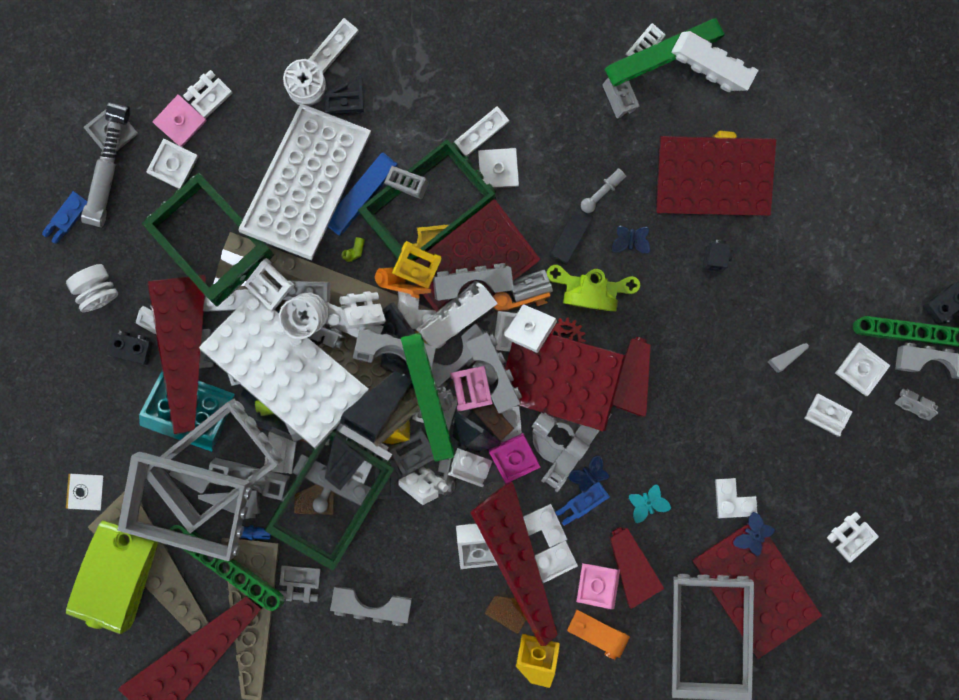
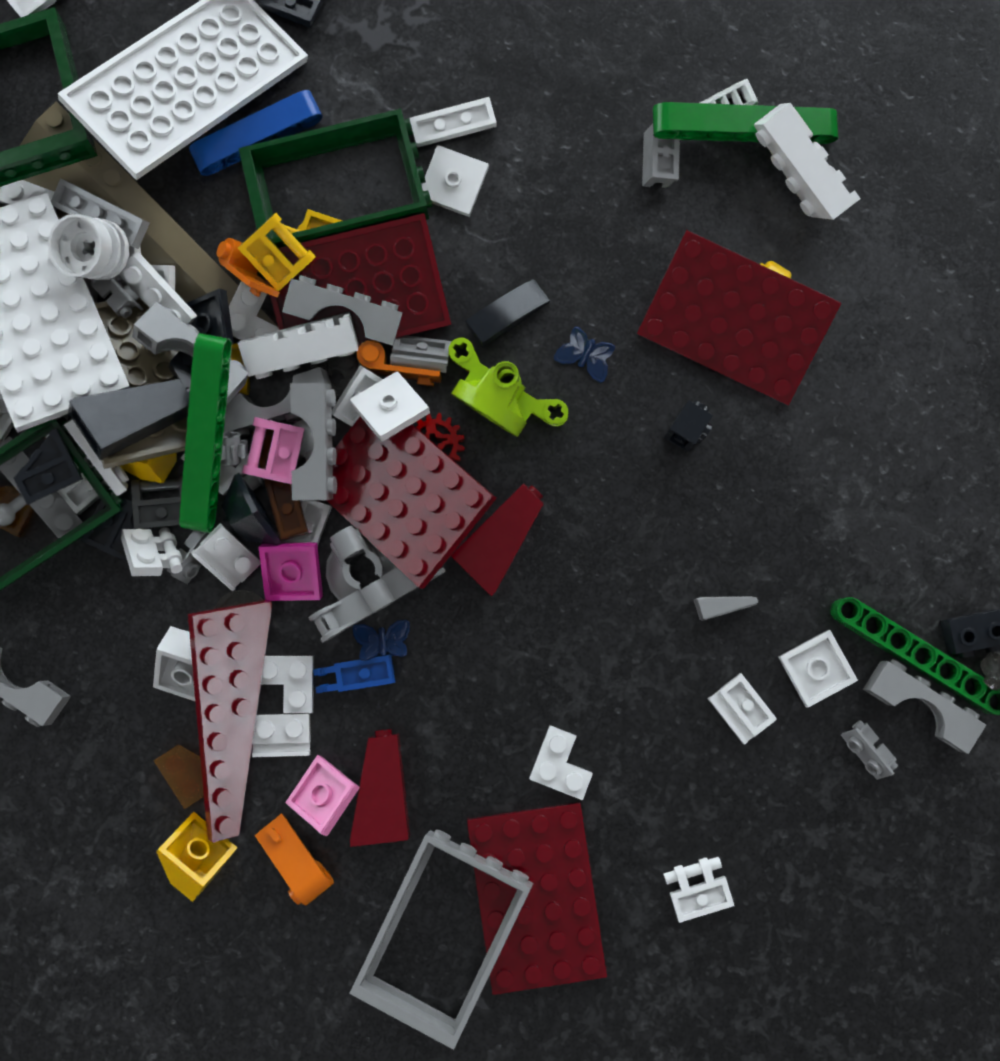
camera: 30 degrees right, 0 degrees up
white plate [244,258,294,311] -> none
white plate [340,291,386,329] -> none
lime arm [342,237,365,262] -> none
light grey slope [384,166,429,199] -> none
light grey pin [581,168,626,213] -> none
teal piece [629,484,671,523] -> none
dark blue piece [733,512,775,556] -> none

